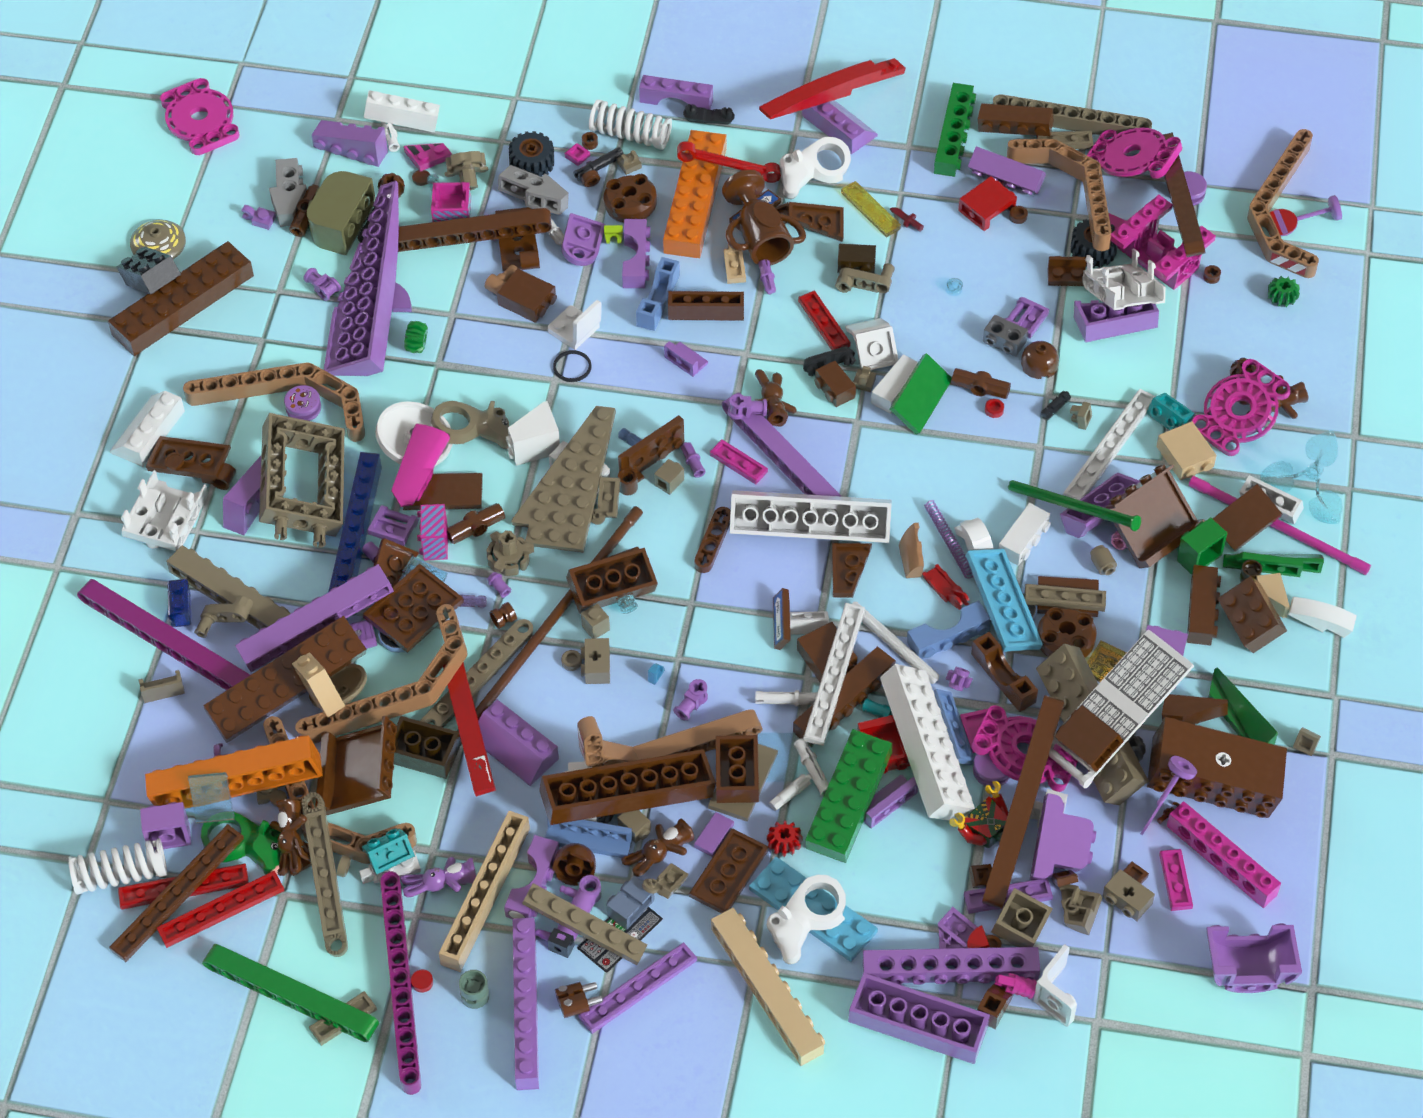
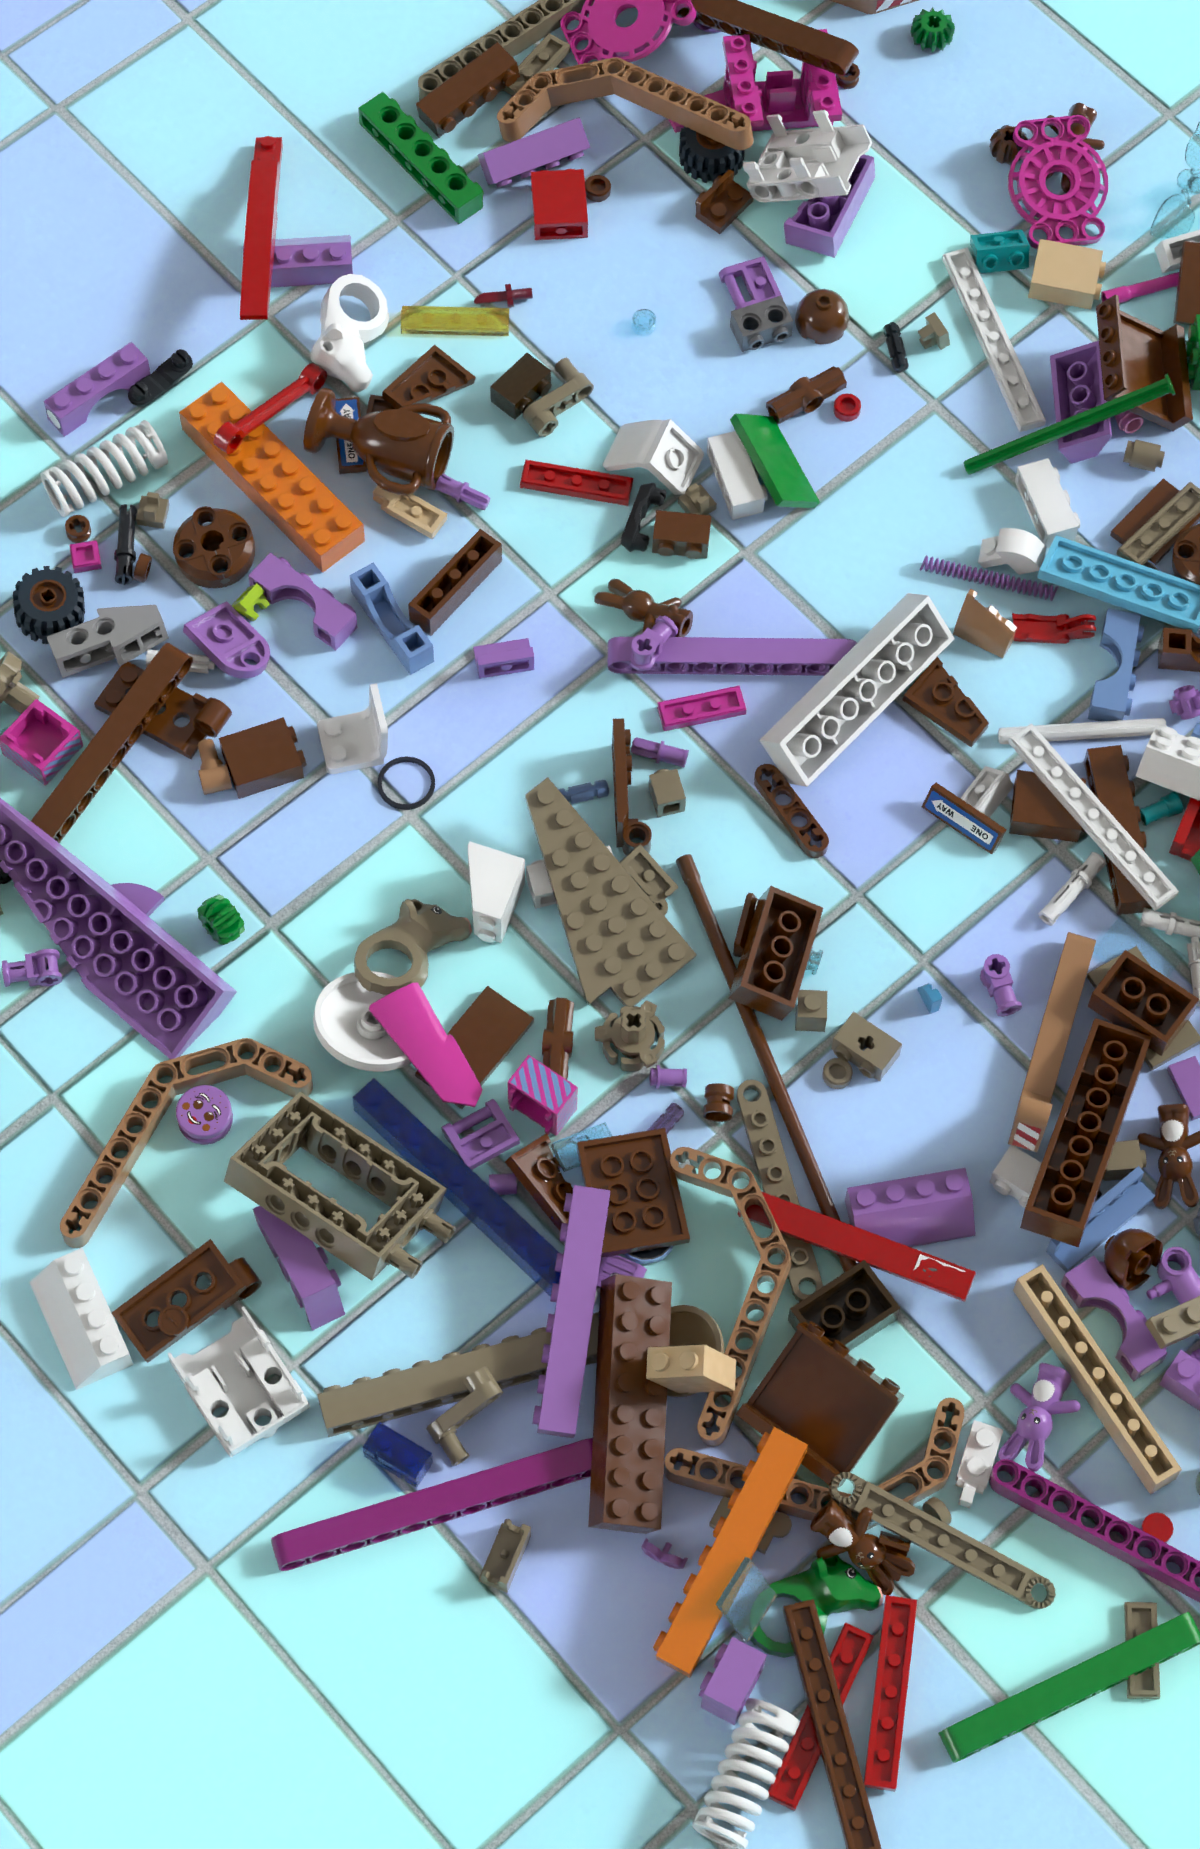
camera: 55 degrees left, 10 degrees up
teal bracket [362,829,415,875] -> none

